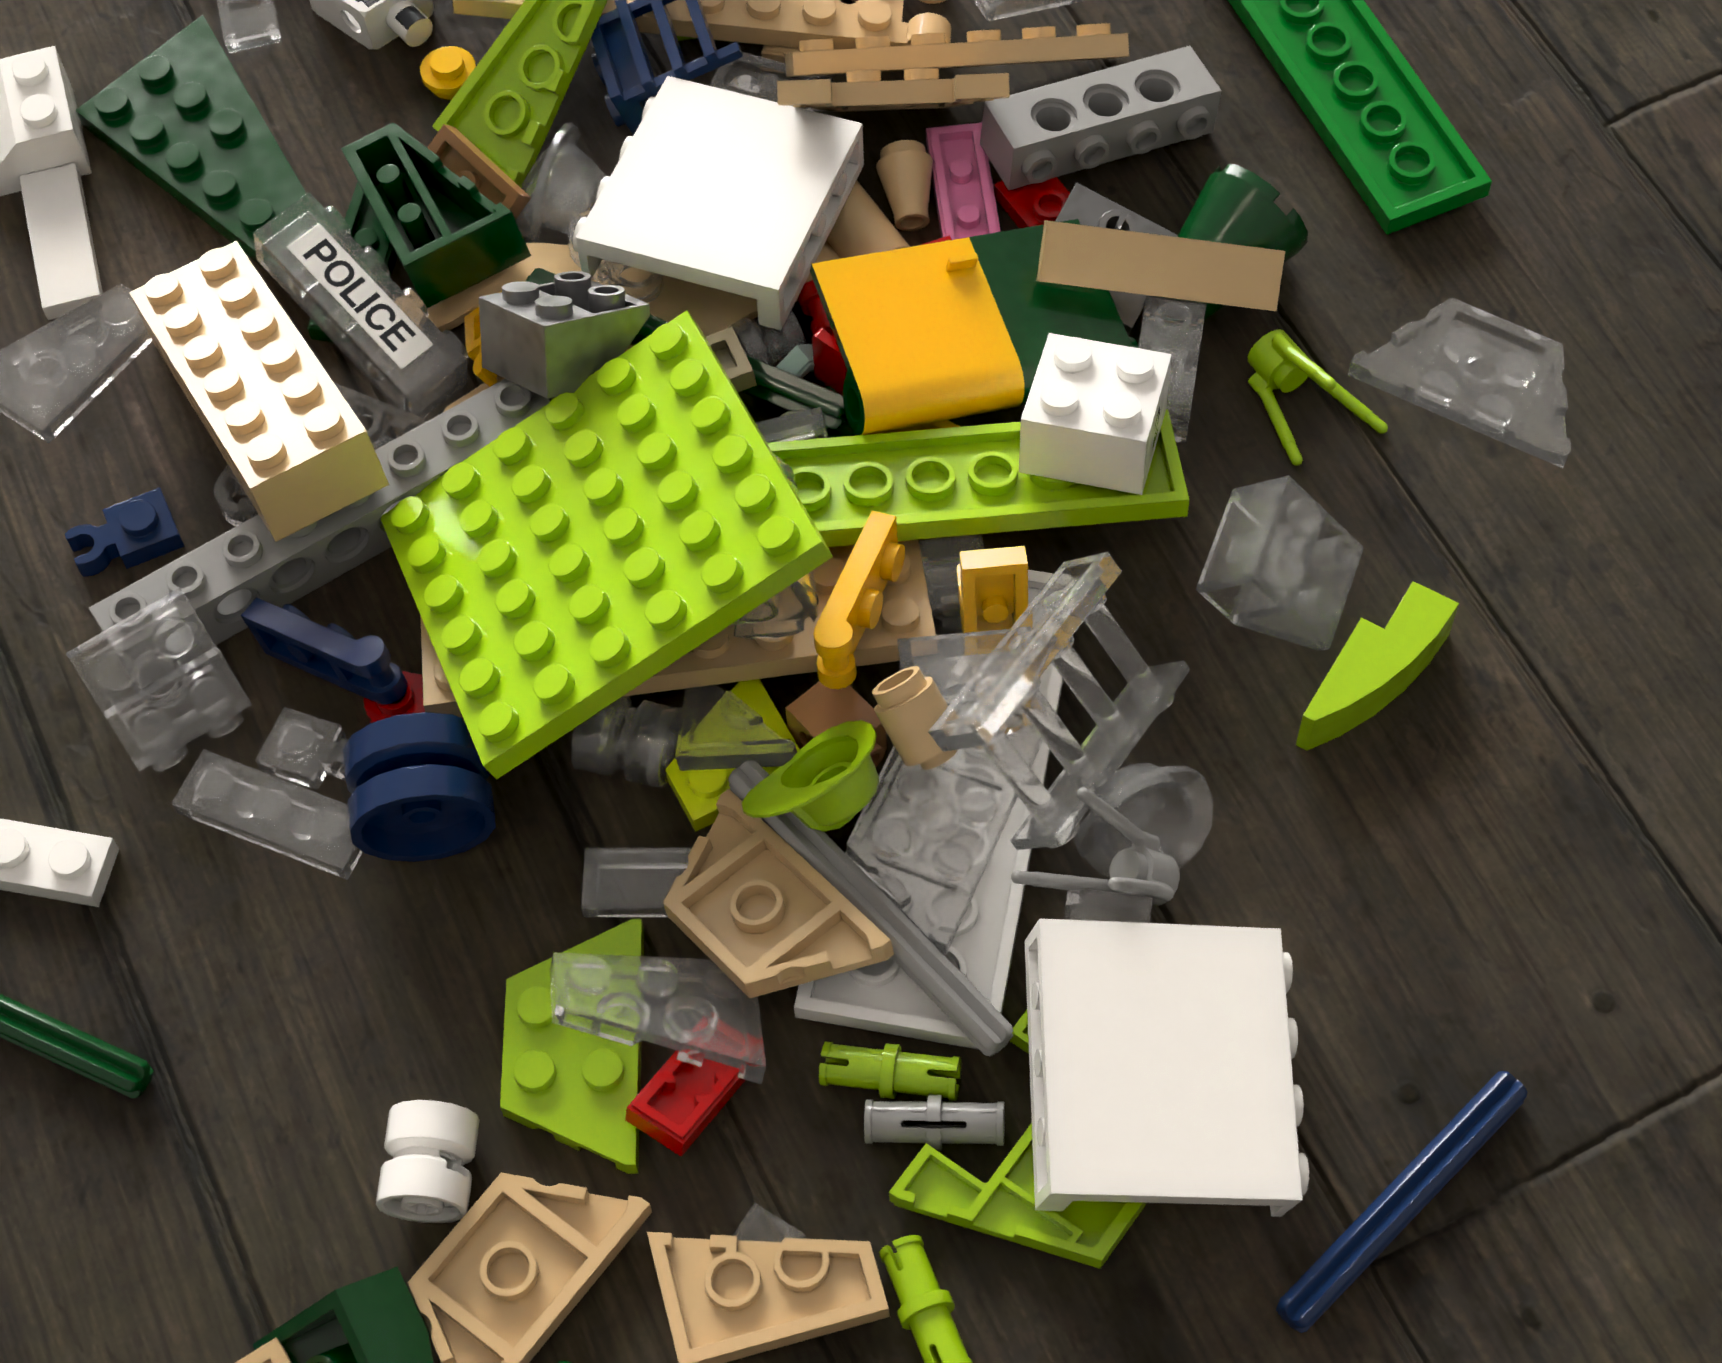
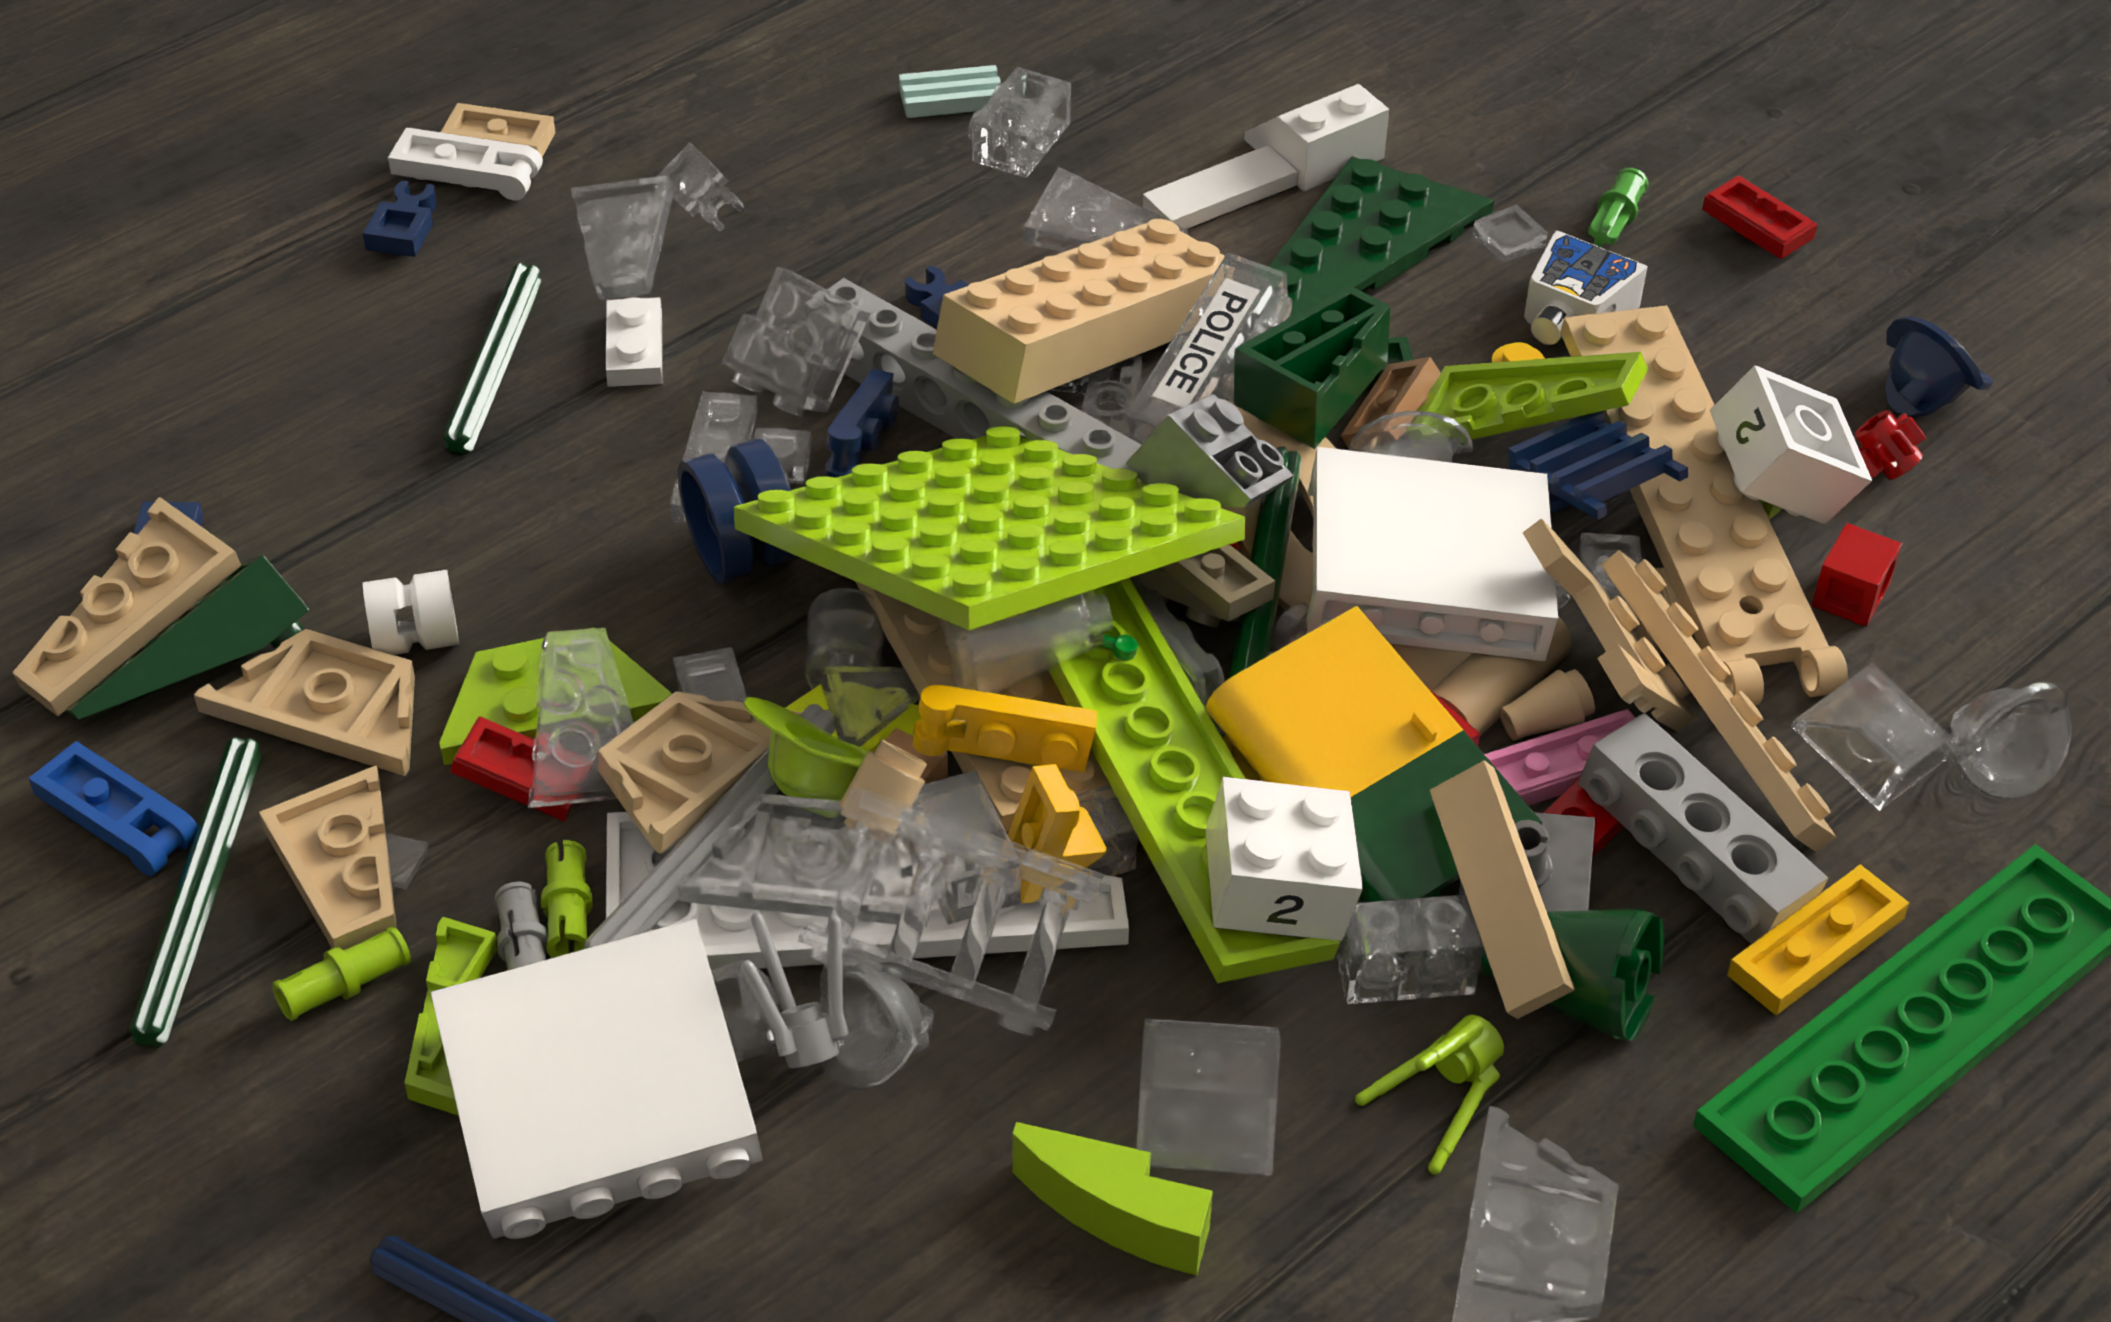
camera: 70 degrees right, 15 degrees down
none -> yellow plate [1727,865,1910,1016]

